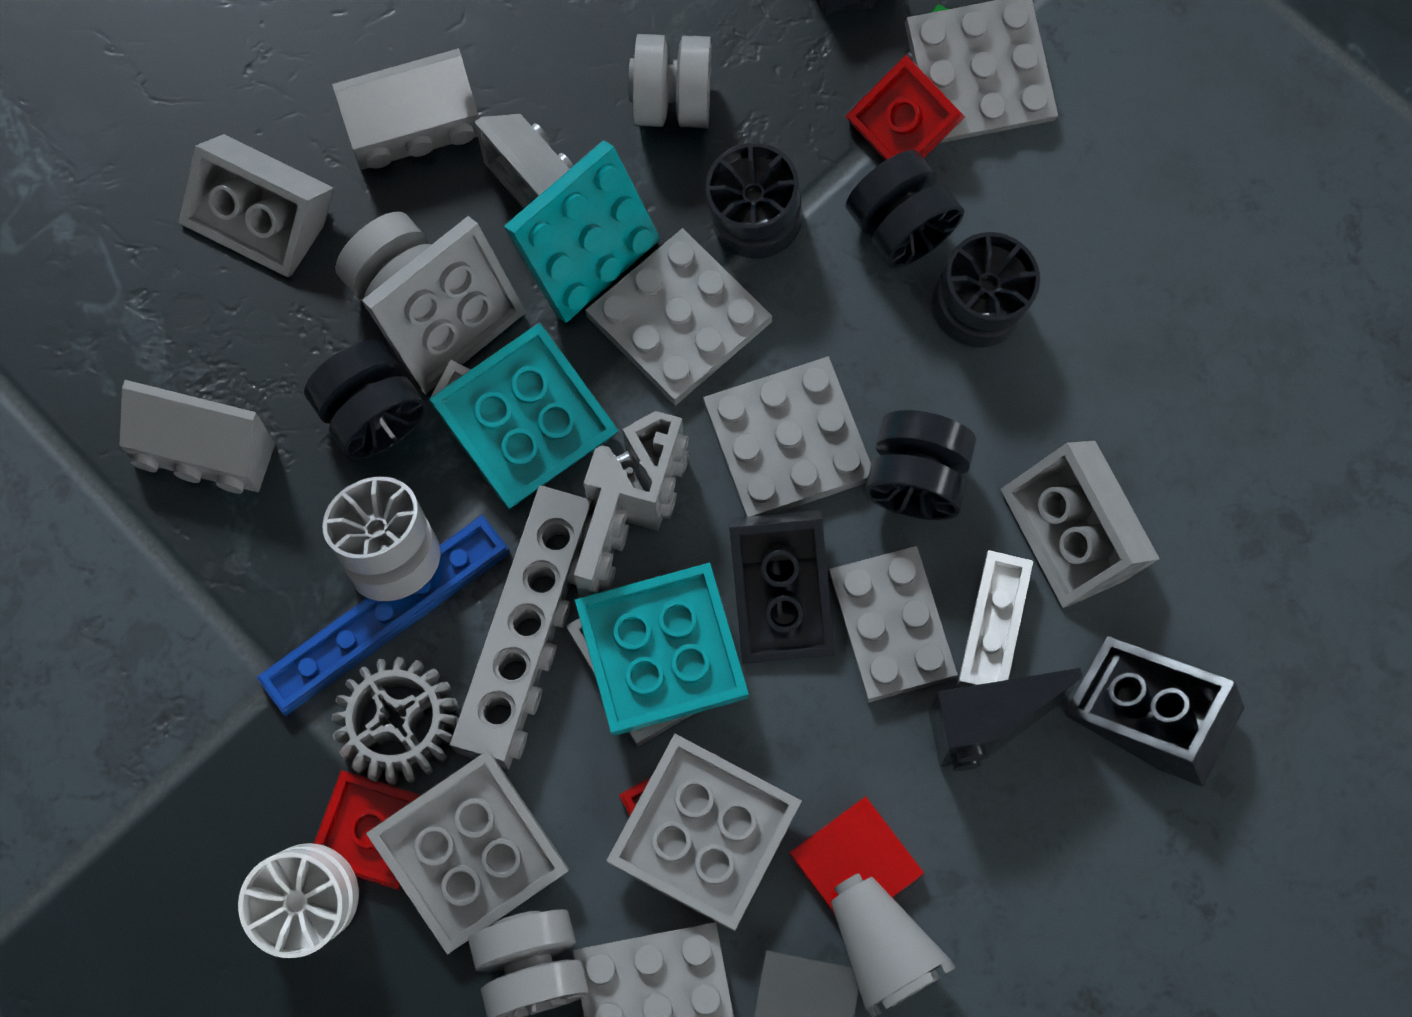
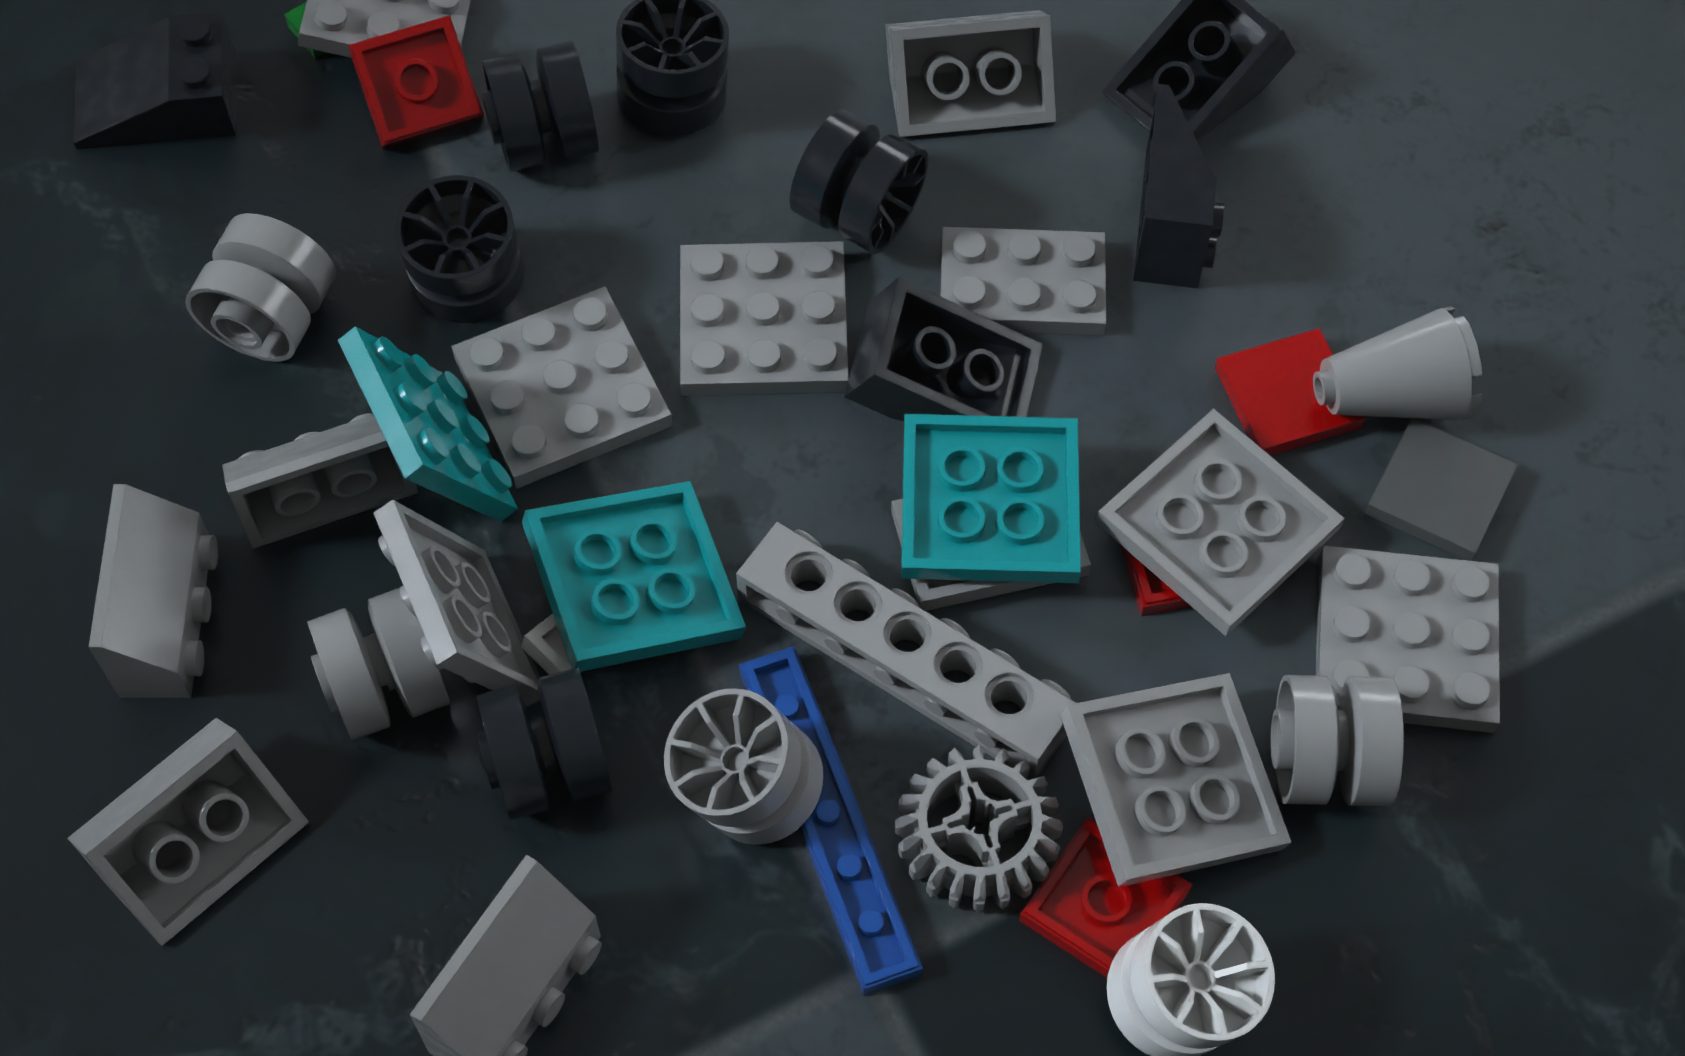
camera: 75 degrees left, 10 degrees down
light grey piece [574,411,690,598] -> none
white plate [958,550,1033,687] -> none

